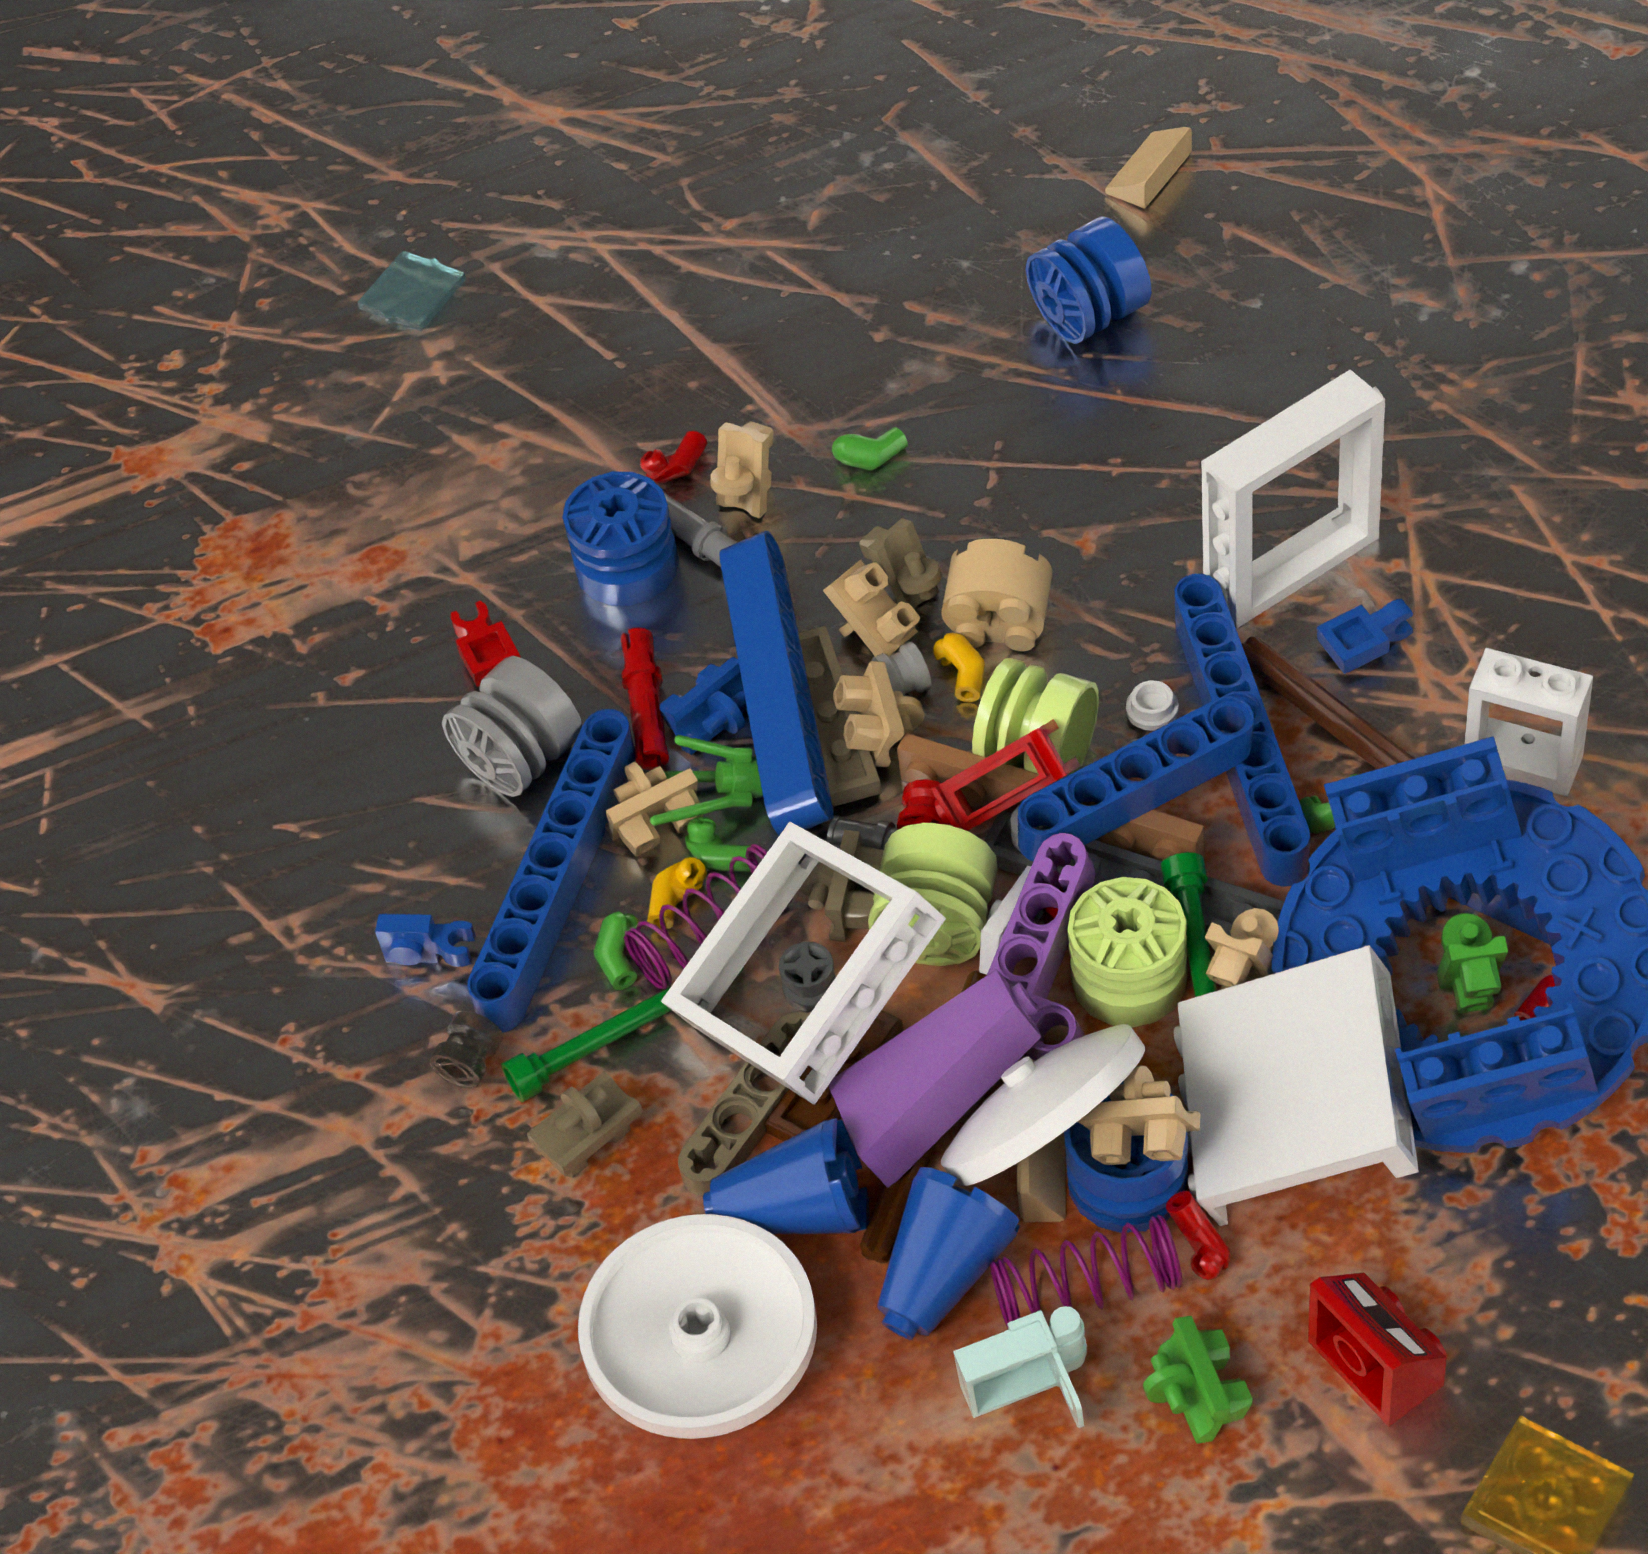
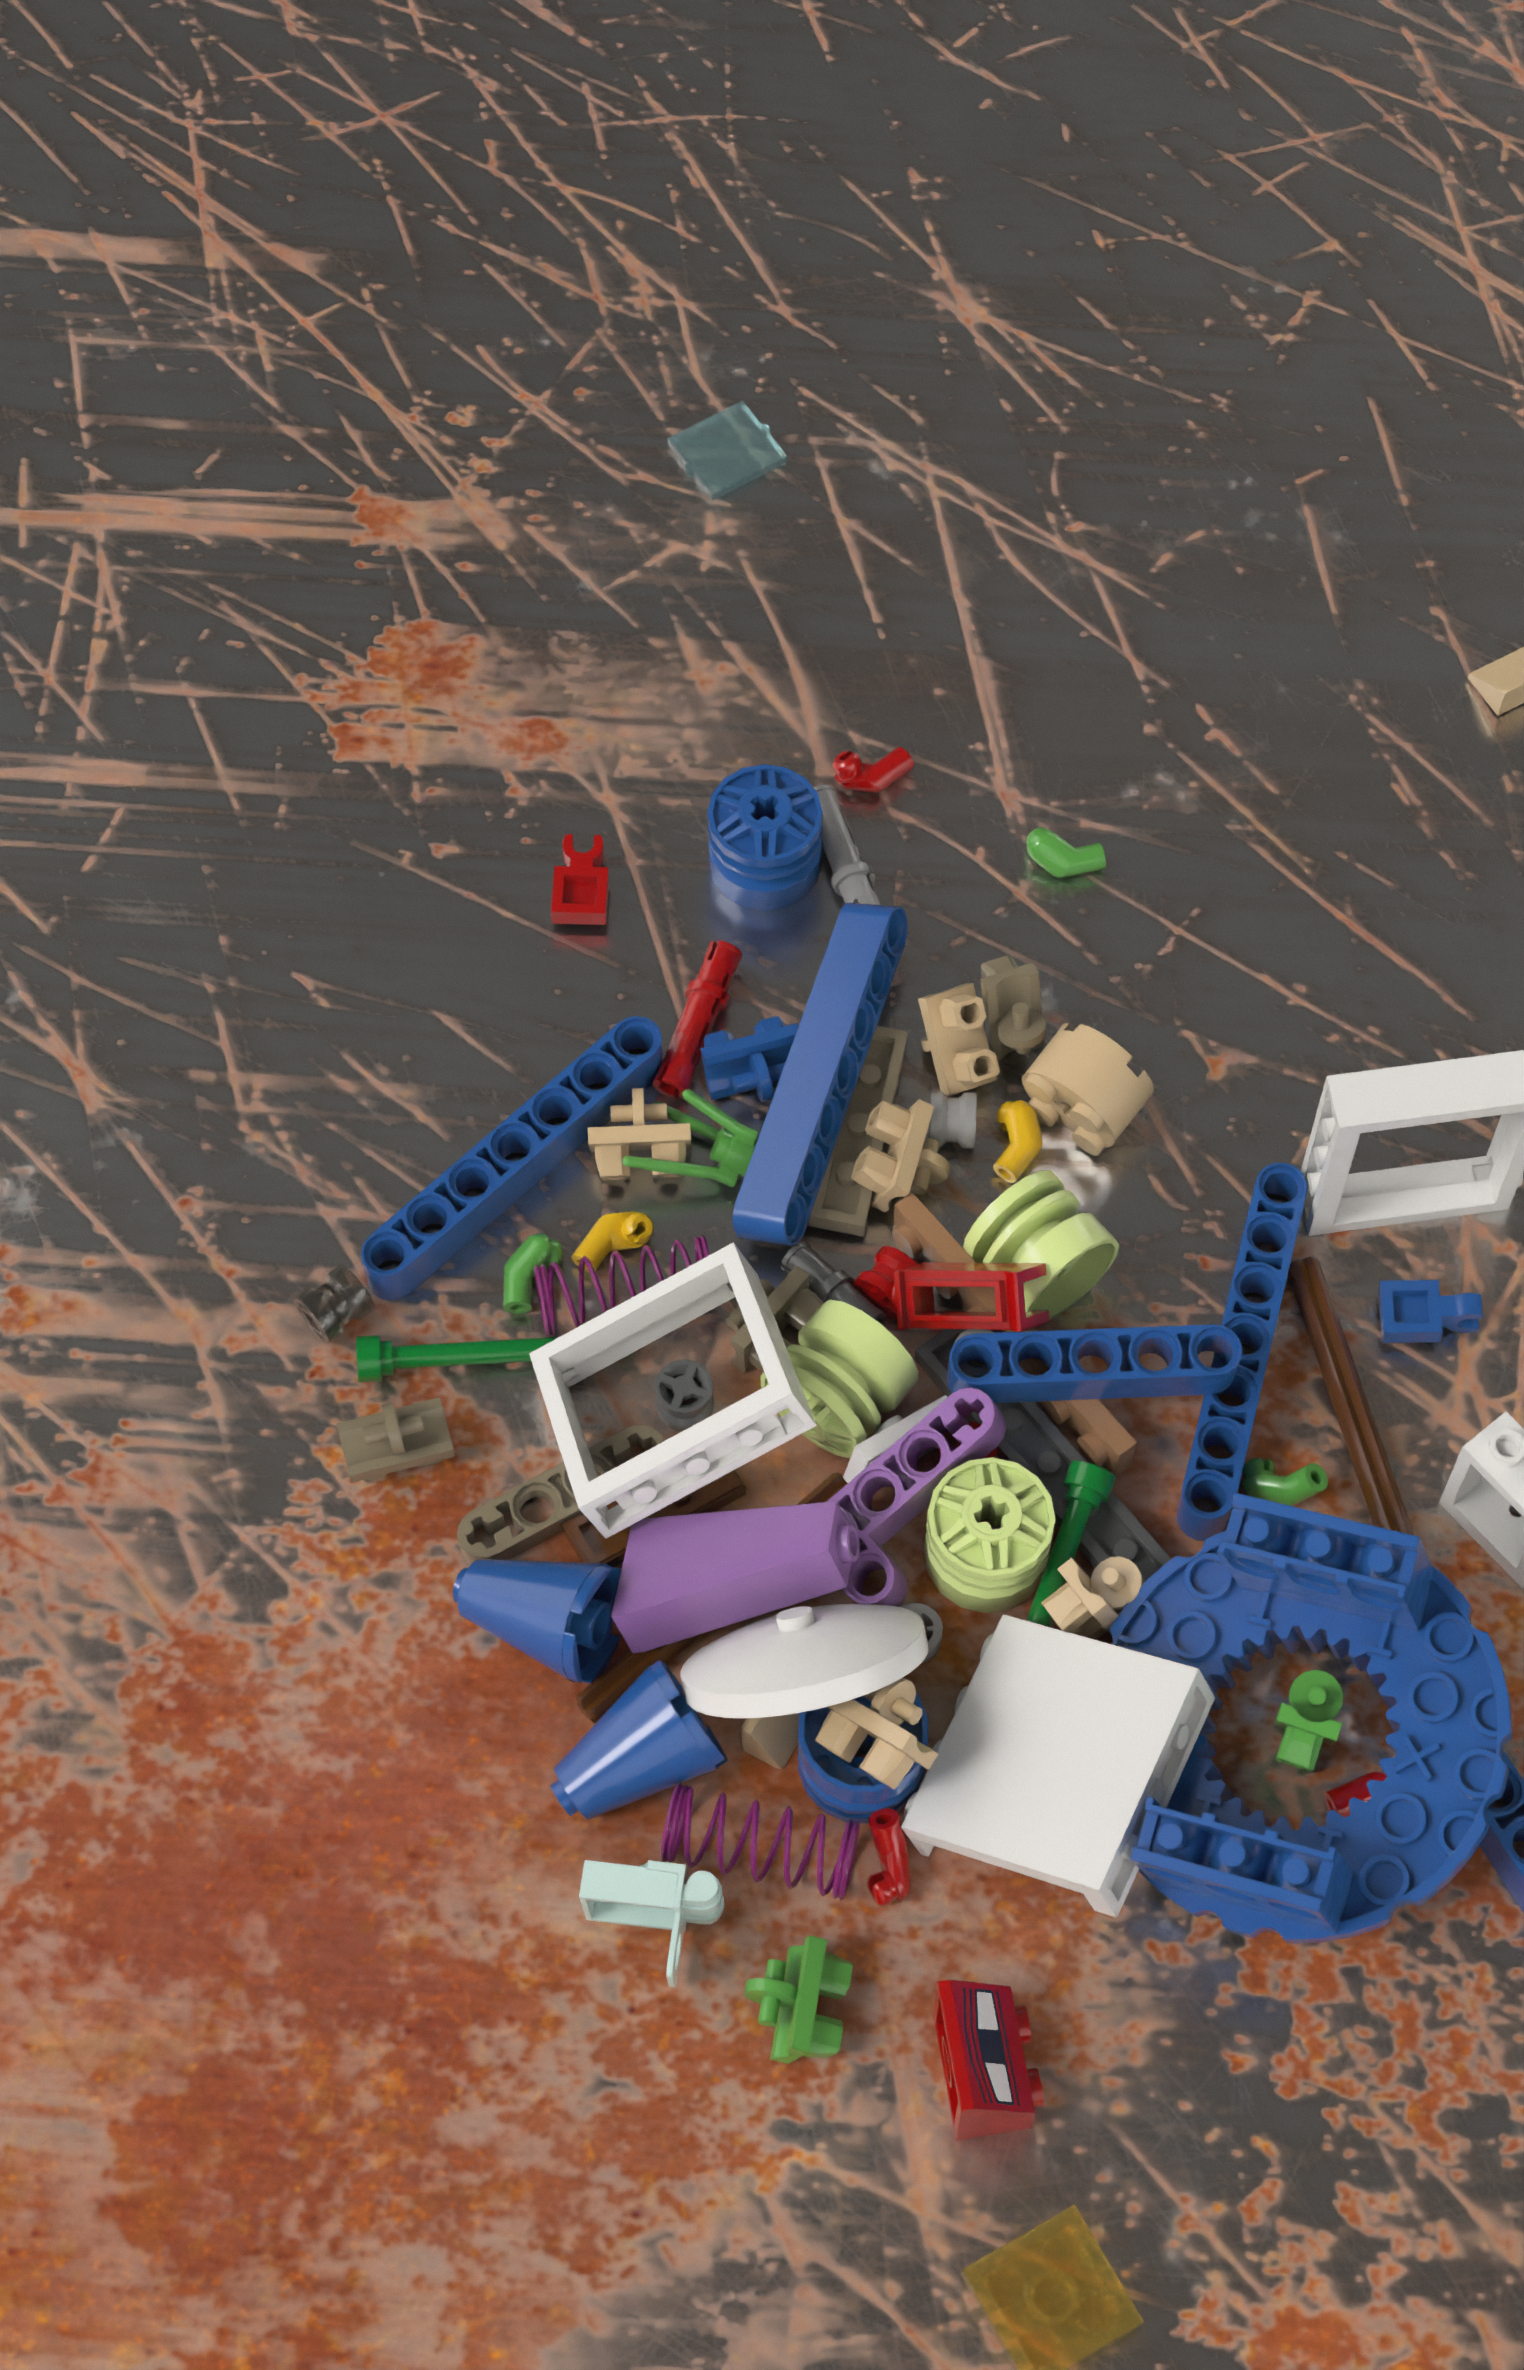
camera: 20 degrees right, 10 degrees up
blue plate [375,914,476,967] -> none
light grey wheel [442,656,582,797] -> none
white dish [578,1214,817,1439] -> none
bright green arm [685,817,751,872] -> none
tan hips [710,421,773,518] -> none
blue wheel [1025,216,1152,344] -> none
white plate [1126,680,1179,731] -> none

